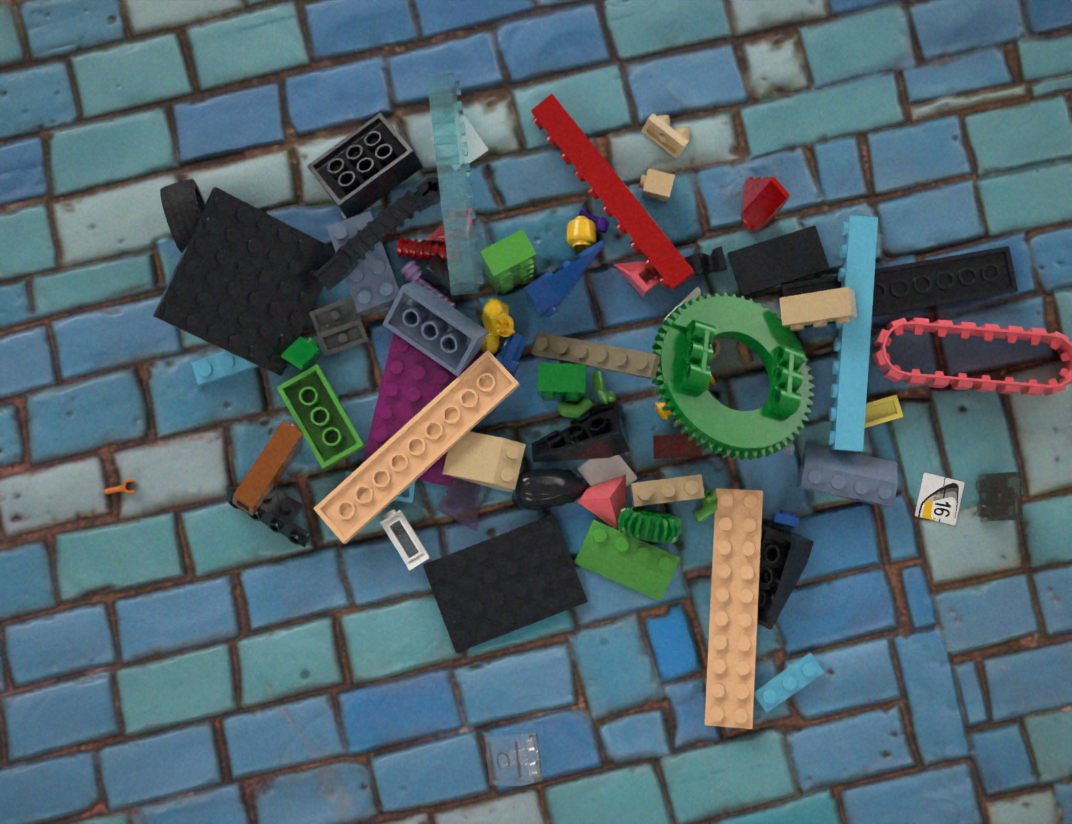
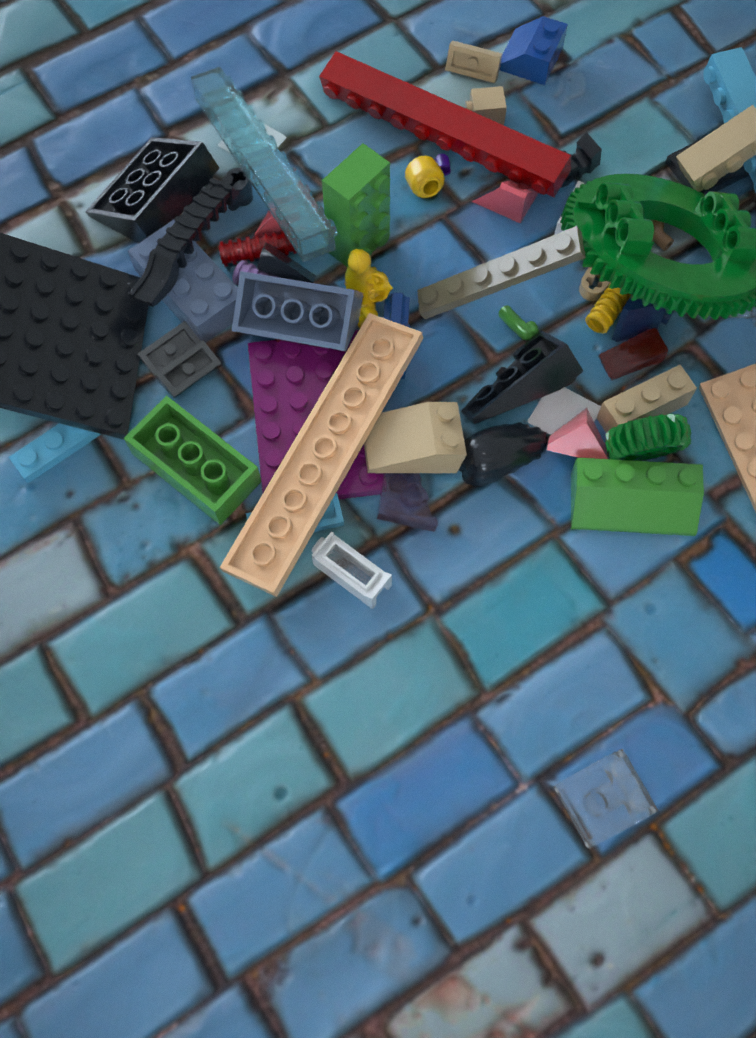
camera: 20 degrees left, 15 degrees down
black bracket [226,486,310,547] -> none
dark orange slope [233,421,303,516] -> none
green slope [281,337,323,372] -> none
black plate [423,514,588,653] -> none
blue wedge [525,240,604,318] -> none
green brick [538,363,586,402] -> none
bright green arm [557,397,593,418] -> none
bright green arm [693,489,718,523] -> none
black tile [727,225,830,296] -> none
red wedge [740,177,790,234] -> none
none -> blue slope [499,16,568,85]

